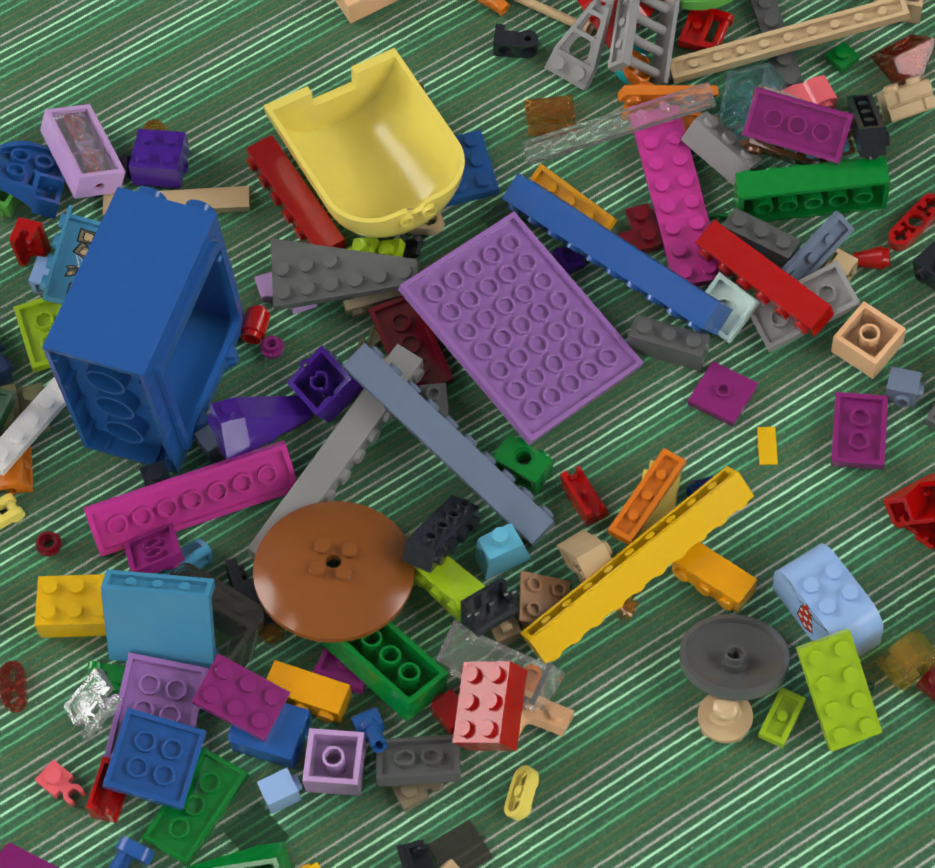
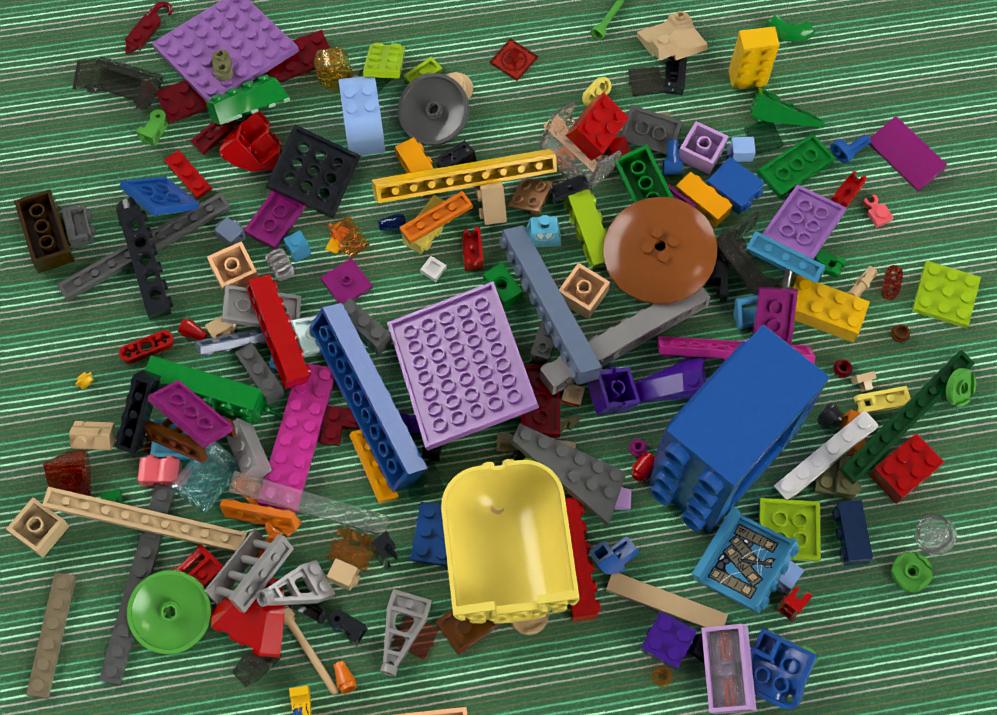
camera: 165 degrees left, 5 degrees up
clear plate [64,668,122,740] -> none
blue plate [102,707,206,811] -> none
magenta plate [191,654,291,742] -> none
black brick [402,495,480,573] -> none
none -> black piece [265,124,361,219]
none -> light grey gear [266,248,294,281]
none -> dark azure brick [284,230,311,263]
none -> black helmet [288,603,328,625]
none -> tan brick [327,559,360,591]
none -> clear orange bracket [328,215,370,258]
none -> black hinge [370,530,398,570]
none -> light grey plate [380,589,432,677]
none -> clear red piece [392,616,439,660]
none -> white plate [420,256,446,282]
none -> black hinge [435,140,477,168]
none -> clear red piece [489,38,538,81]
none -> light nougat brick [559,263,610,320]
none -> blue brick [589,536,640,574]
none -> black cone [817,403,843,428]
none -> tan pin [848,266,878,297]
none -> tan tile [850,371,876,392]

